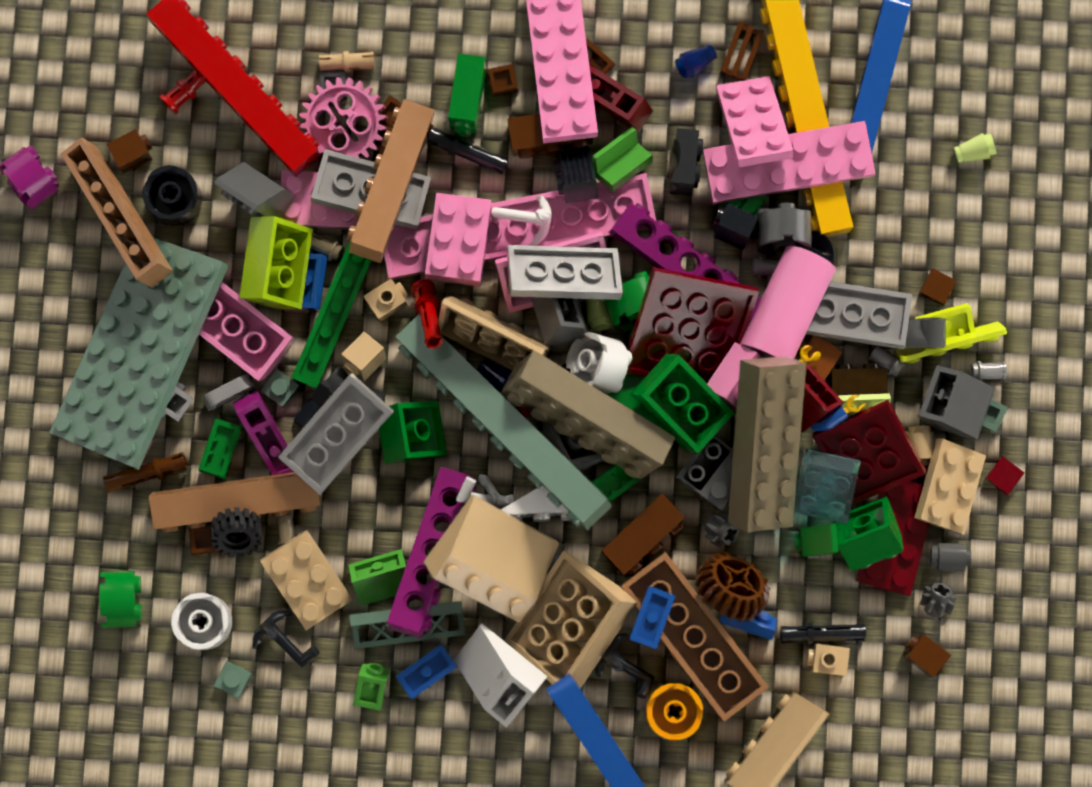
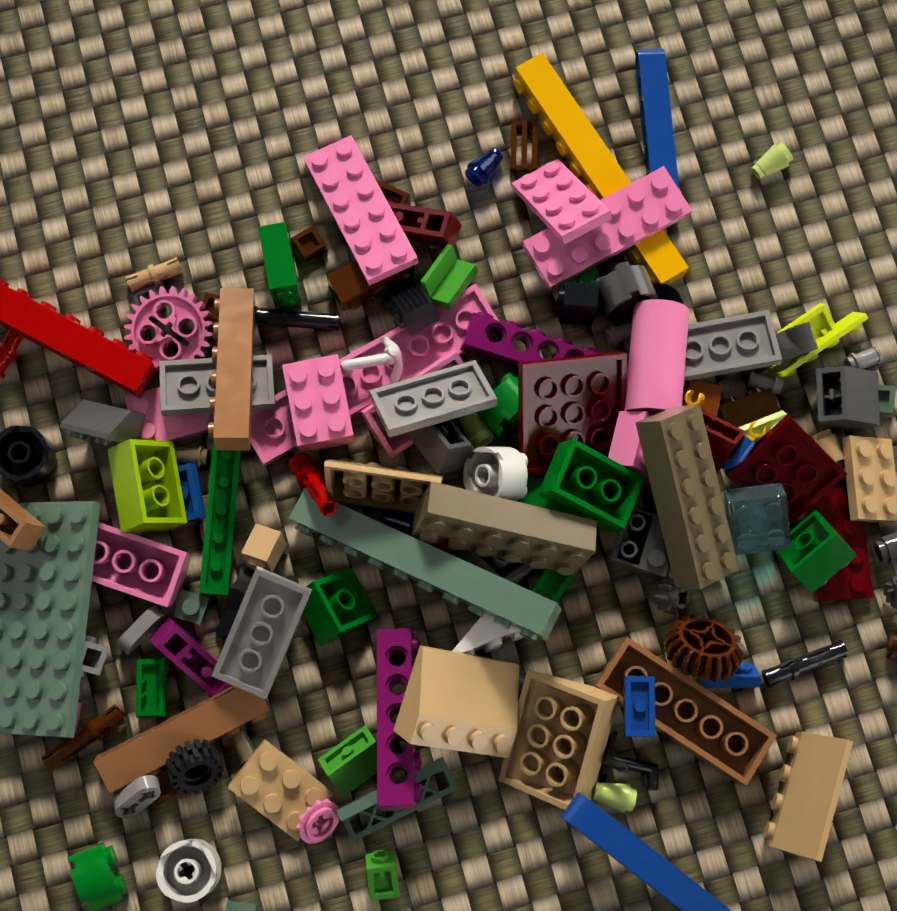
camera: 20 degrees left, 5 degrees down
black piece [252,610,319,668] -> none
tan brick [363,278,408,323] -> none
blue plate [395,644,458,699] -> none
white slope [454,623,547,728] -> none
white piece [456,474,514,509] -> none
reddish brown brick [601,494,685,576] -> none
light orange brick [645,683,703,740] -> none
black brick [669,128,703,196] -> none
green slope [795,524,838,557] -> none
tan brick [806,644,850,676] -> none
reddish brown tile [919,268,957,306] -> none
none -> light grey beam [113,775,161,818]
none -> bright pink gear [296,798,340,844]
none -> yellowish green cone [592,782,637,813]

